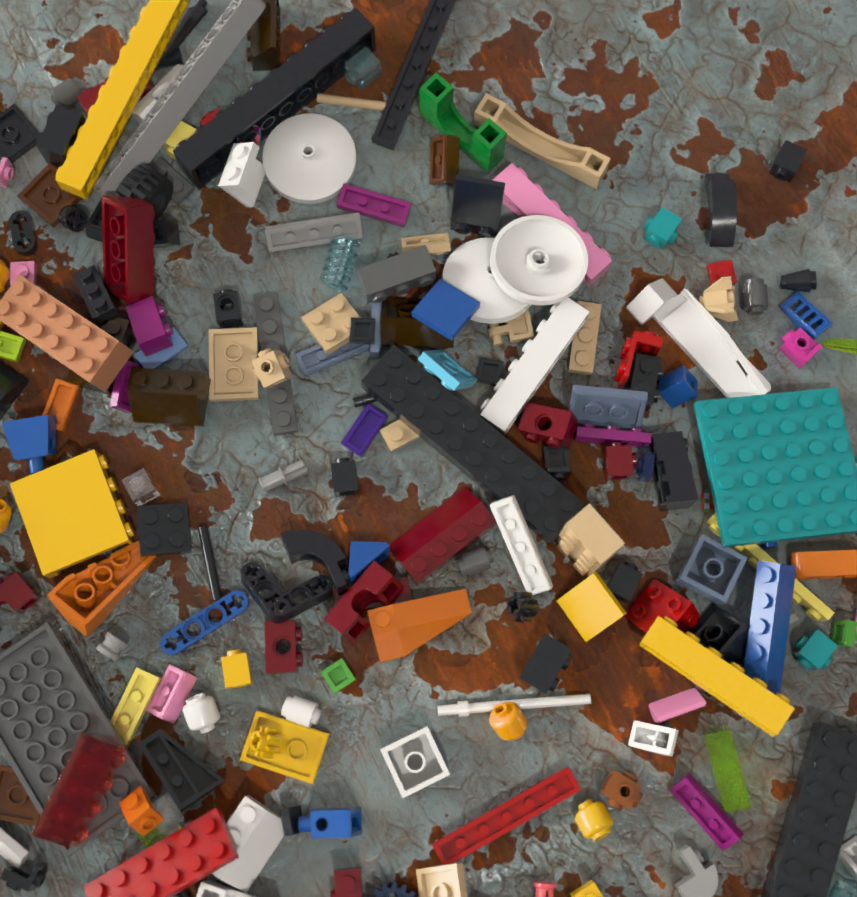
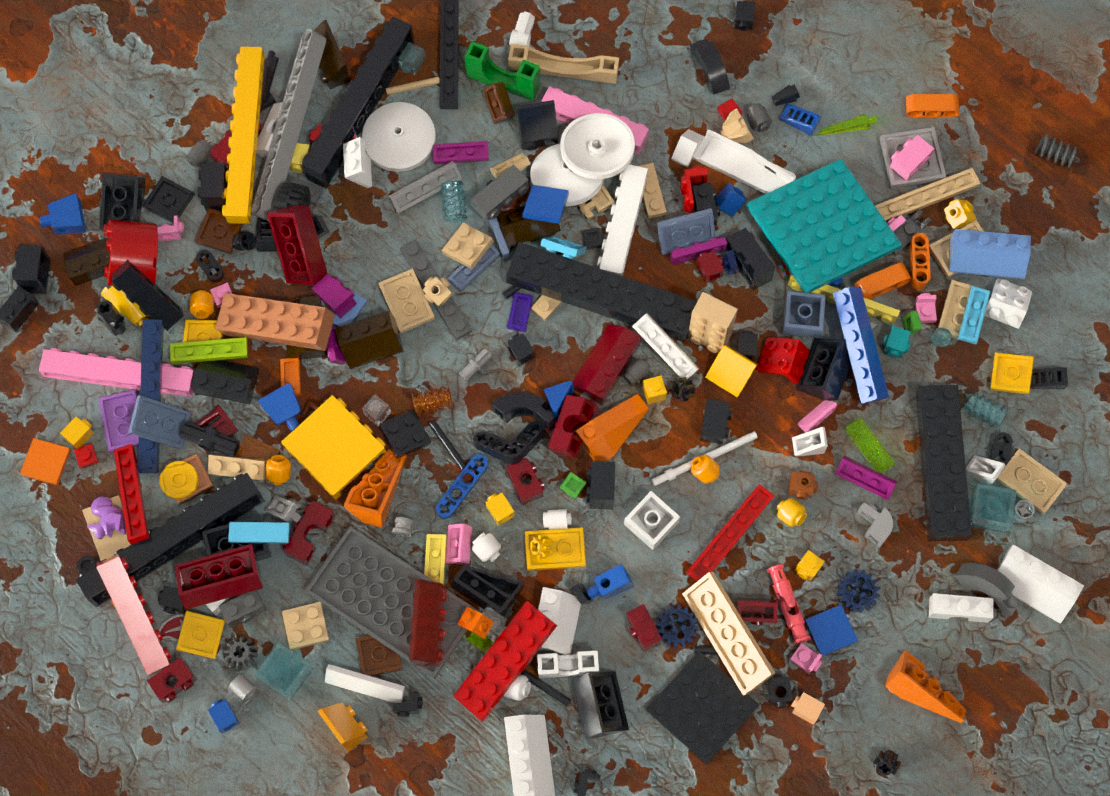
camera: 20 degrees left, 5 degrees down
black plate [73,265,118,325] -> none
black brick [213,289,244,329] -> none
black tile [350,317,375,345] -> none
dark red brick [518,402,579,448] -> none
black bracket [543,446,572,481] -> none
yellow brick [639,616,795,737] -> none
teal brick [643,207,682,250] -> none
dark pink brick [779,328,823,369] -> none
none -> clear orange piece [411,385,452,416]
none -> white piece [509,12,535,46]
none -> black brick [586,461,615,510]
none -> yellow brick [642,375,667,405]

